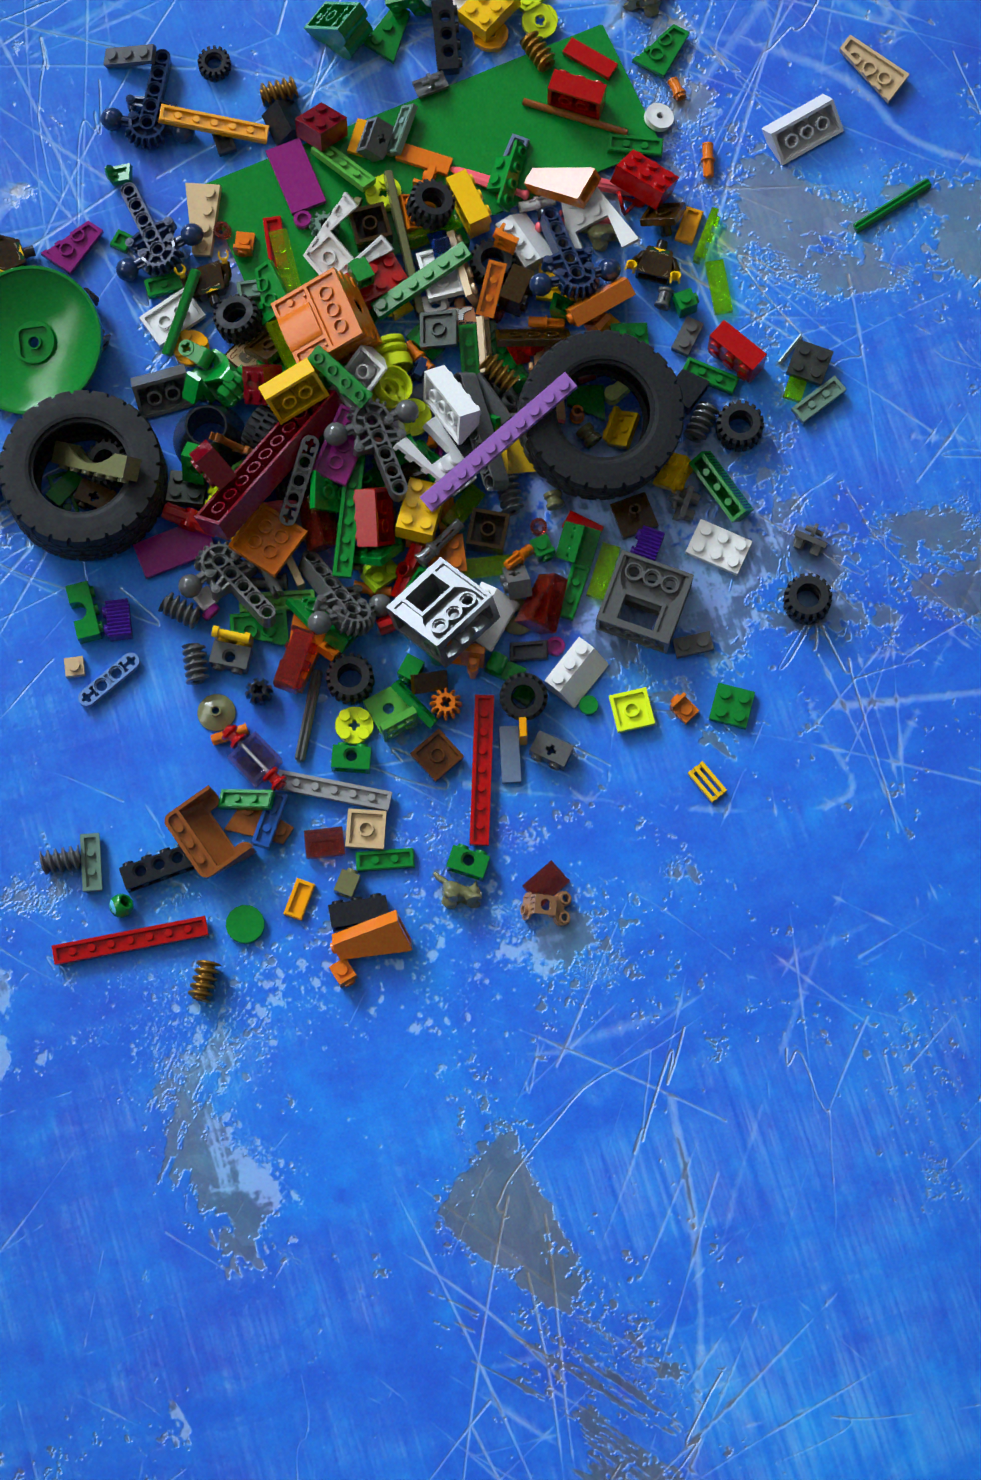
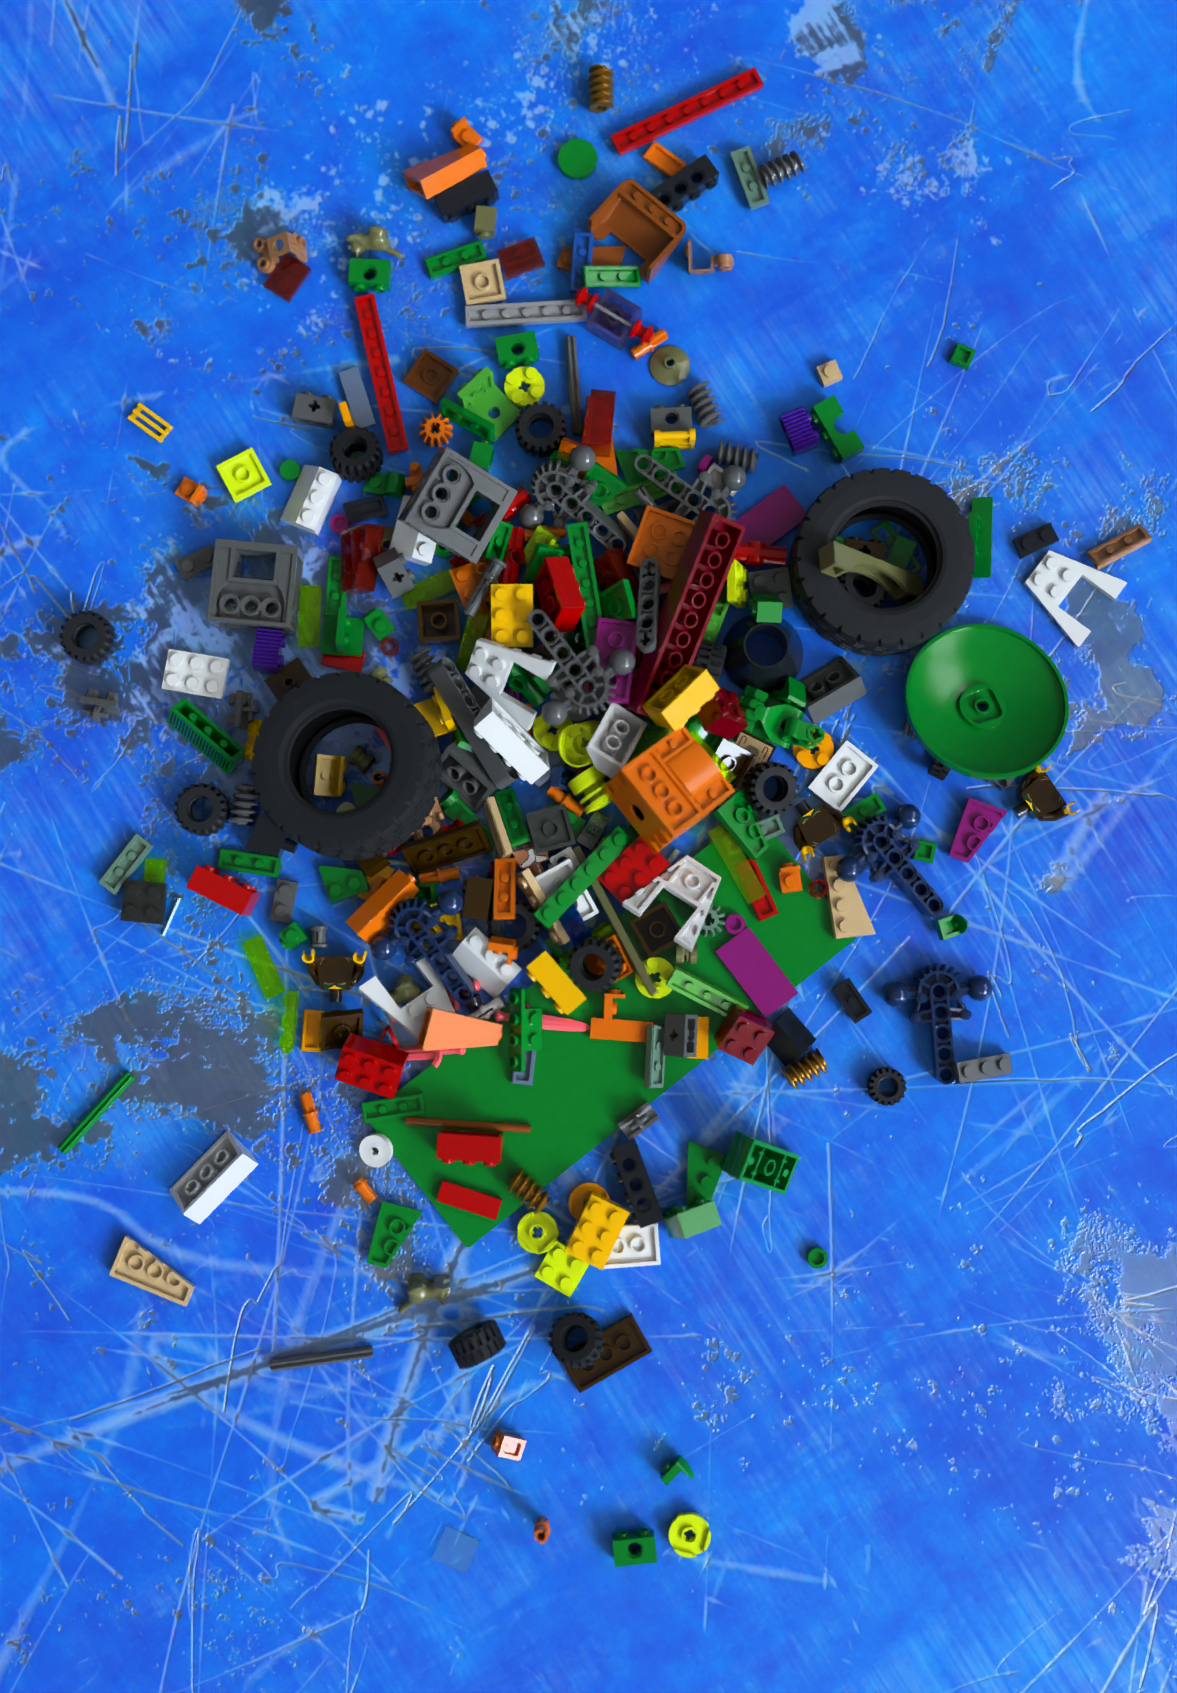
camera: 170 degrees right, 10 degrees up
medium blue beam [78,653,140,708] -> none
green piece [109,893,134,918] -> none
light orange tile [158,104,269,144] -> none
green axle [162,268,201,357] -> none
dark red brick [189,439,237,490] -> none
dark orange bar [209,432,254,456] -> none
black piece [245,678,273,706] -> none
light orange tile [283,878,316,921] -> none
green bracket [307,345,373,408] -> none
green brick [348,256,375,290] -> none
dark brown tile [410,670,448,694] -> none
medium lavender plate [420,372,578,512] -> none
pearl gold piece [478,353,520,392] -> none
orange axle [503,544,534,570] -> none
green plate [709,683,755,730] -> none
none -> leg [576,810,610,852]
none -> orange tile [643,141,687,178]
none -> medium nougat piece [685,238,734,275]

